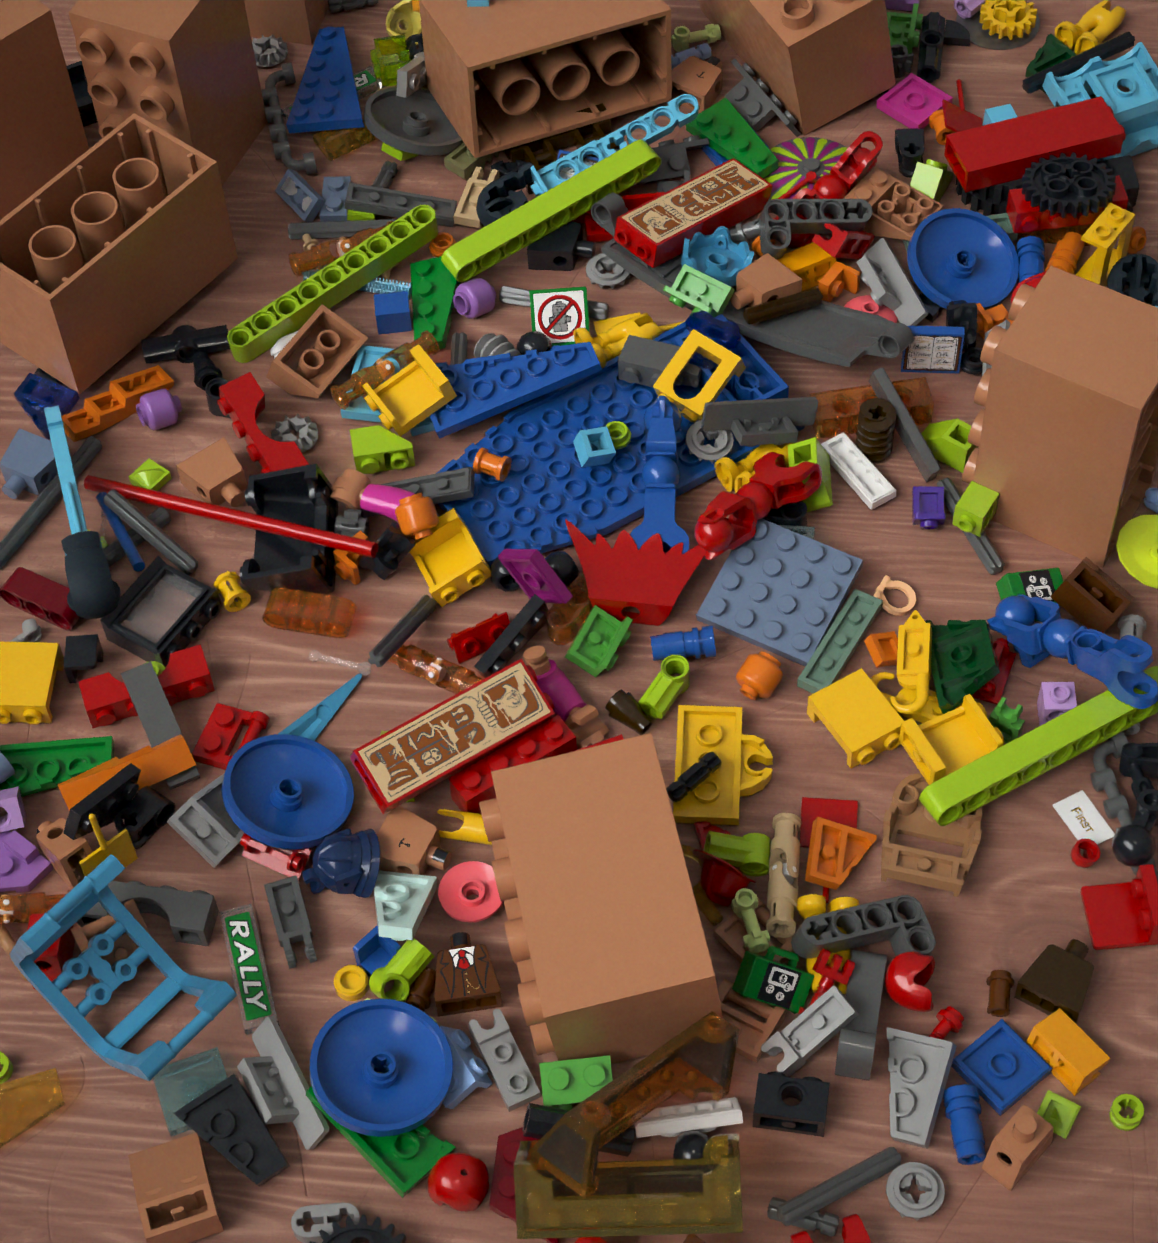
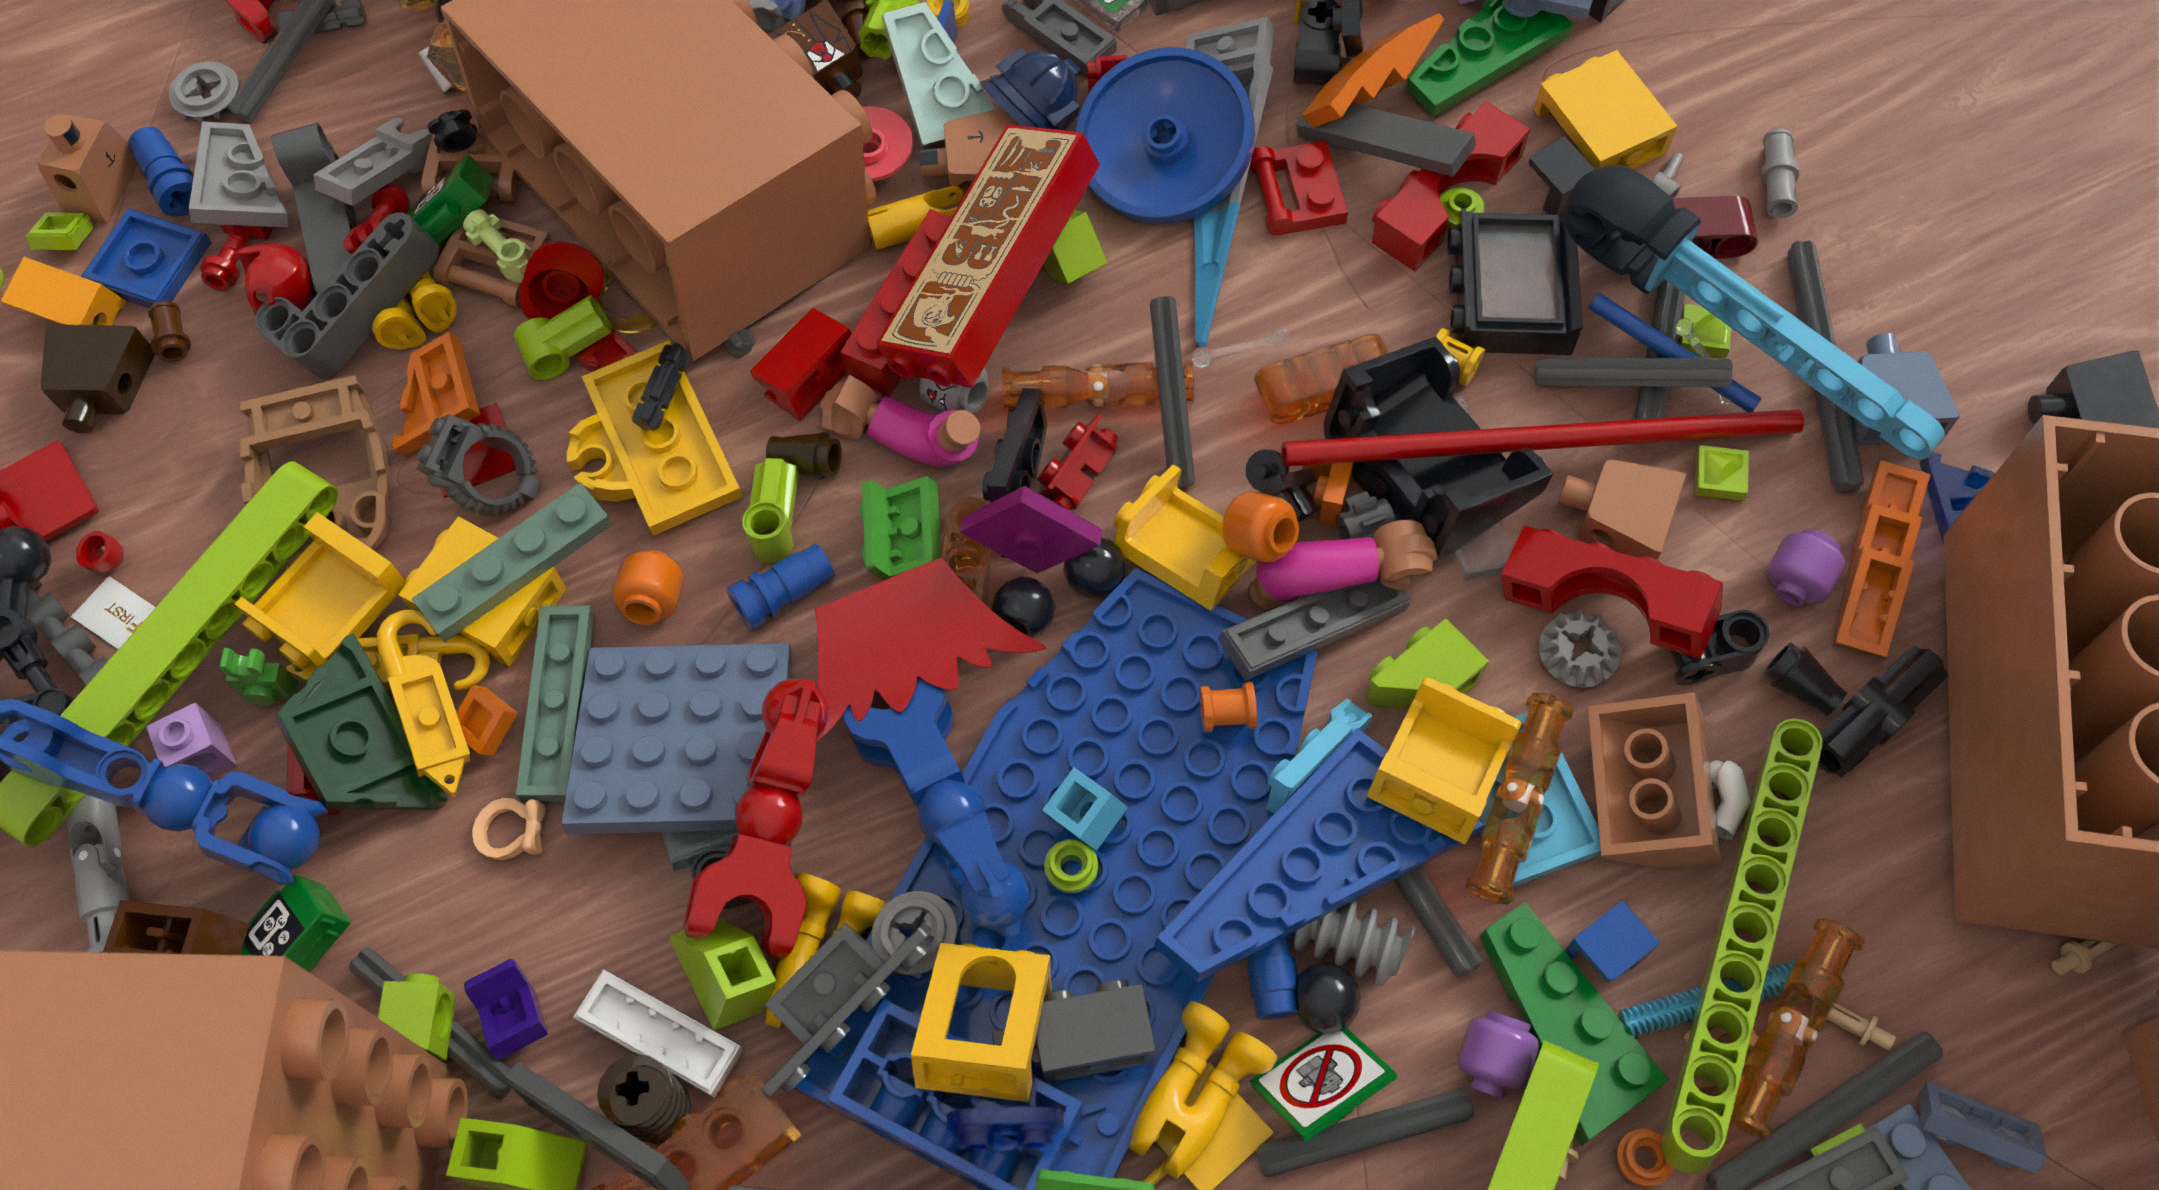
camera: 150 degrees right, 10 degrees up
black brick [753,1072,830,1137] -> none
tan piece [766,813,801,938] -> none
none -> sand green plate [412,482,613,642]
none -> dark grey piece [416,414,541,515]
none -> black plate [427,109,478,153]
none -> medium azure hinge [1266,699,1372,814]

